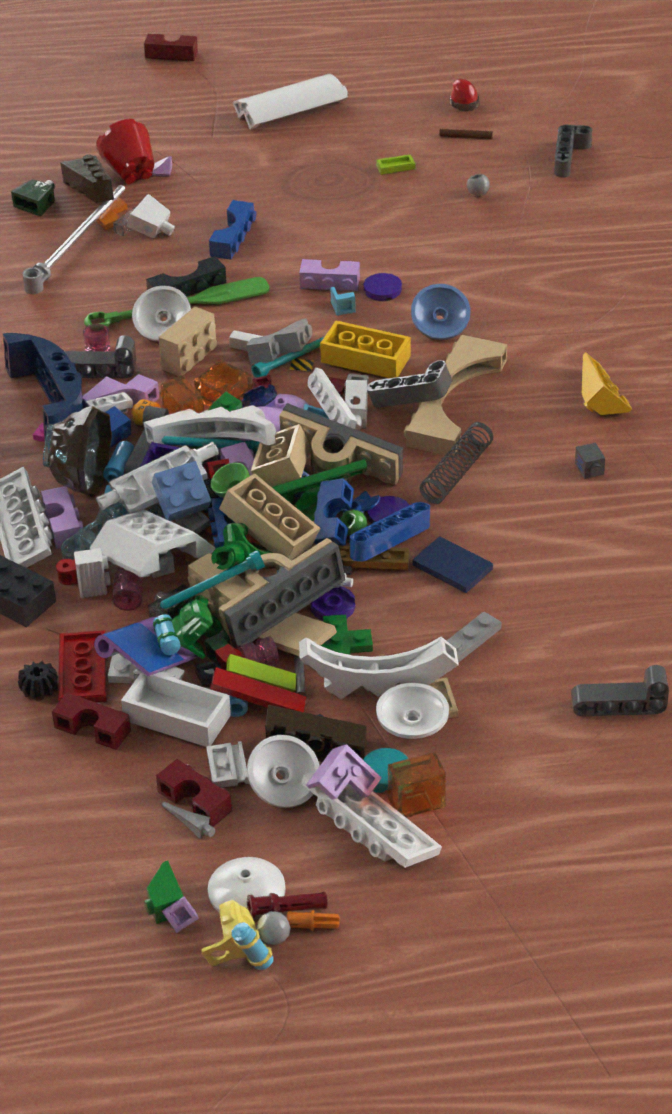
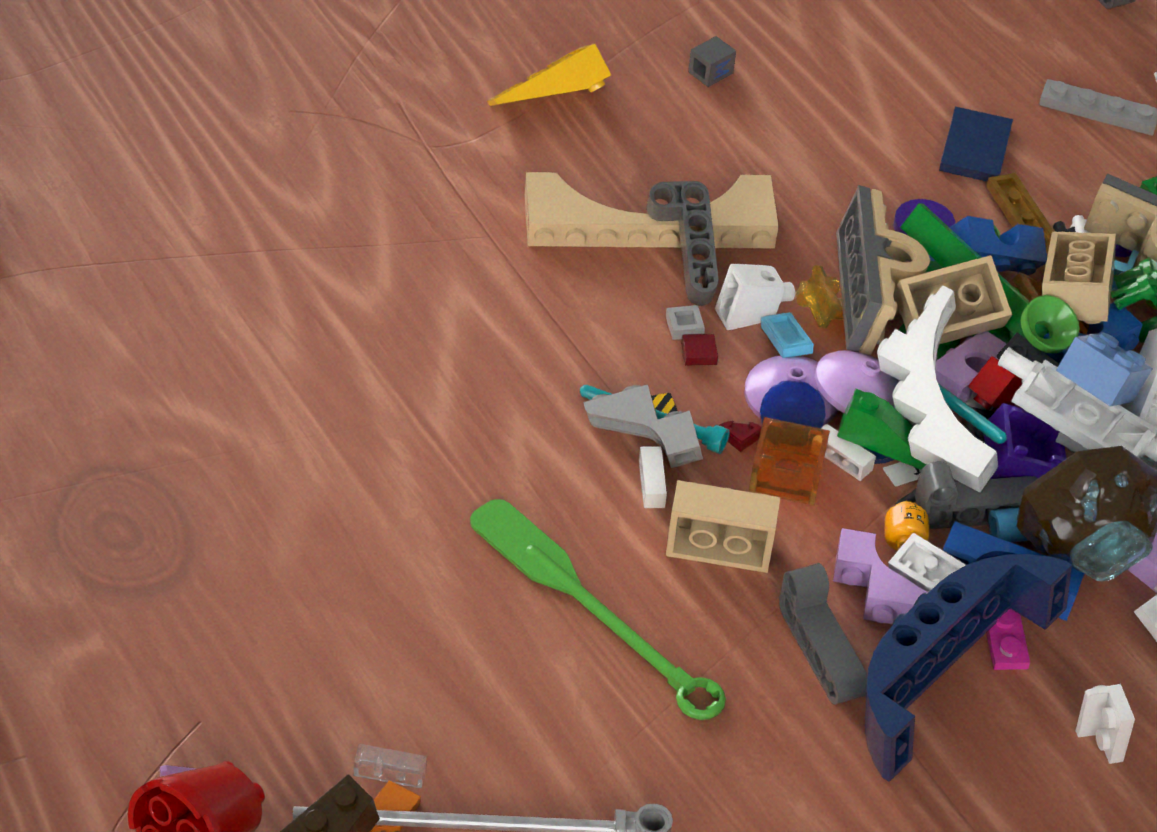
camera: 120 degrees left, 5 degrees up
clear pink wheel [83,324,111,351] -> none
white torso [127,194,175,238] -> none
white dish [132,286,191,341] -> none
black arch [146,256,227,297] -> none
clear orange container [159,375,204,415] -> none
blue arch [209,200,257,259] -> none
lavender arch [299,259,360,291] -> none
white plate [307,368,358,429] -> none
yellow brick [320,321,411,378] -> none
medium azure panel [330,287,356,316] -> none
blue beam [350,502,430,562] -> none
dark purple tile [363,273,402,301] -> none
lime tile [376,154,416,175] -> none
medium blue dish [411,284,471,340] -> none
dark grey piece [420,422,494,504] -> none
light grey piece [467,174,490,196] -> none

